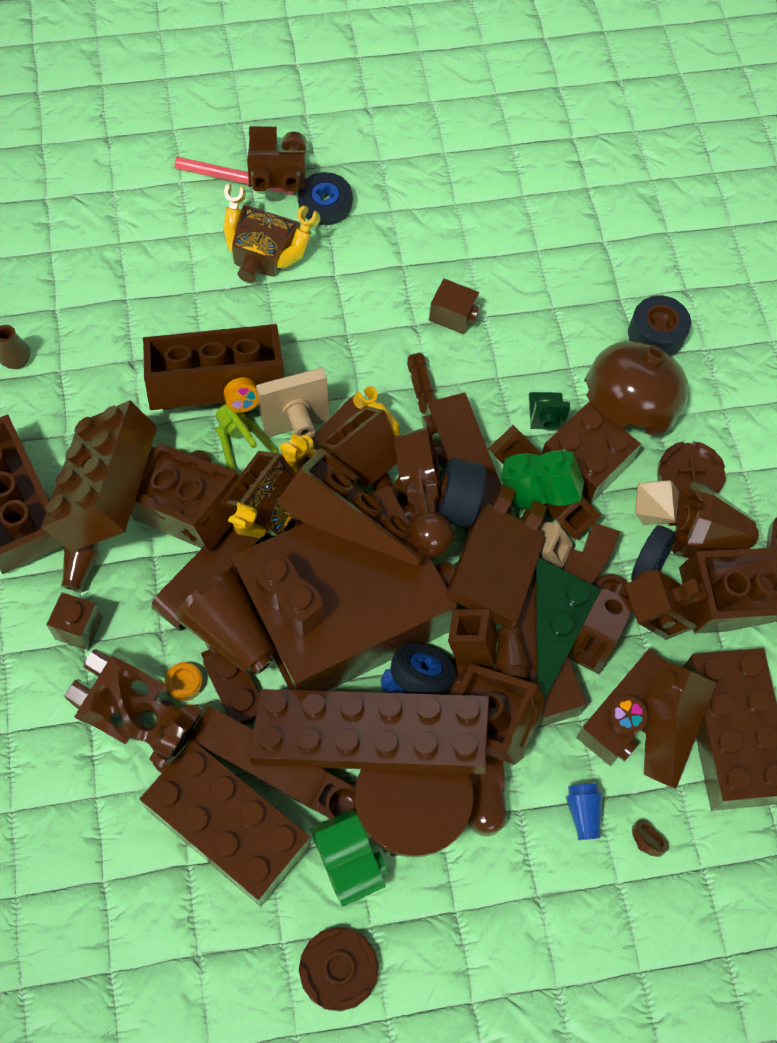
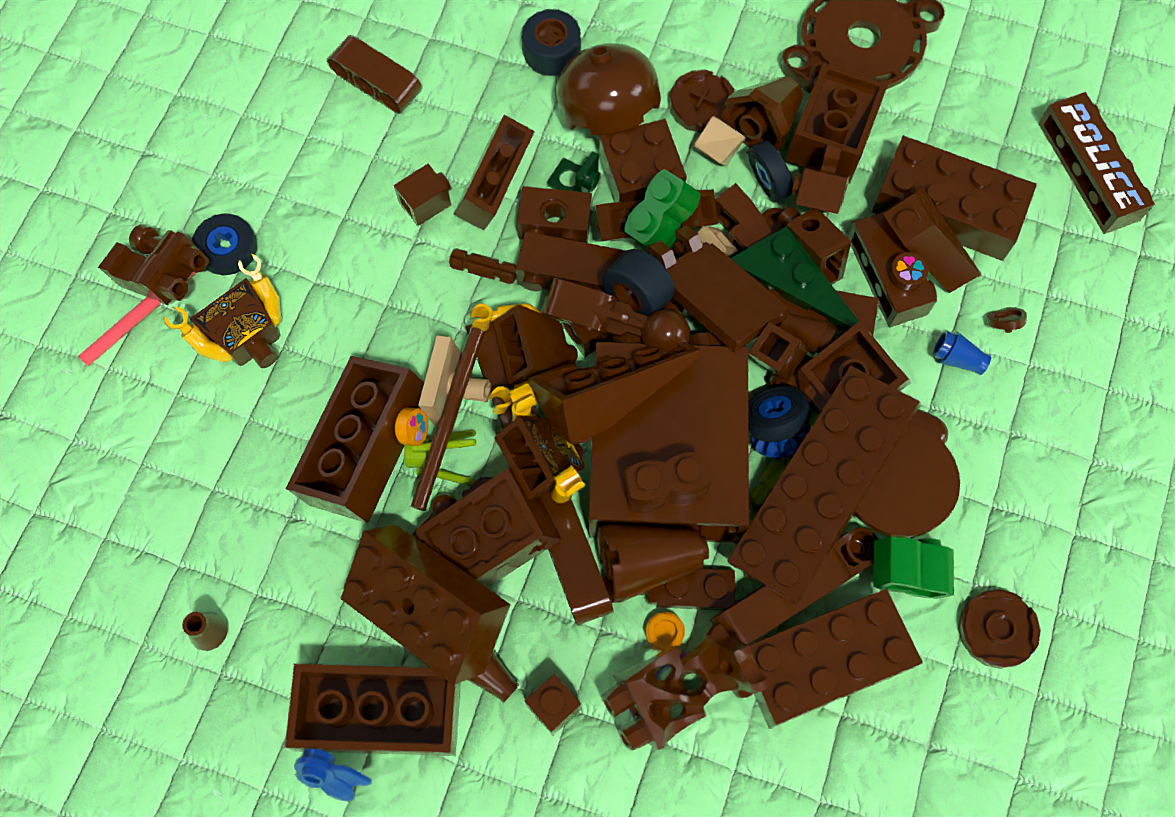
camera: 55 degrees left, 5 degrees up
none -> reddish brown beam [327,35,422,114]
none -> reddish brown piece [410,328,485,511]
none -> reddish brown brick [453,114,535,231]
none -> reddish brown brick [517,186,592,243]

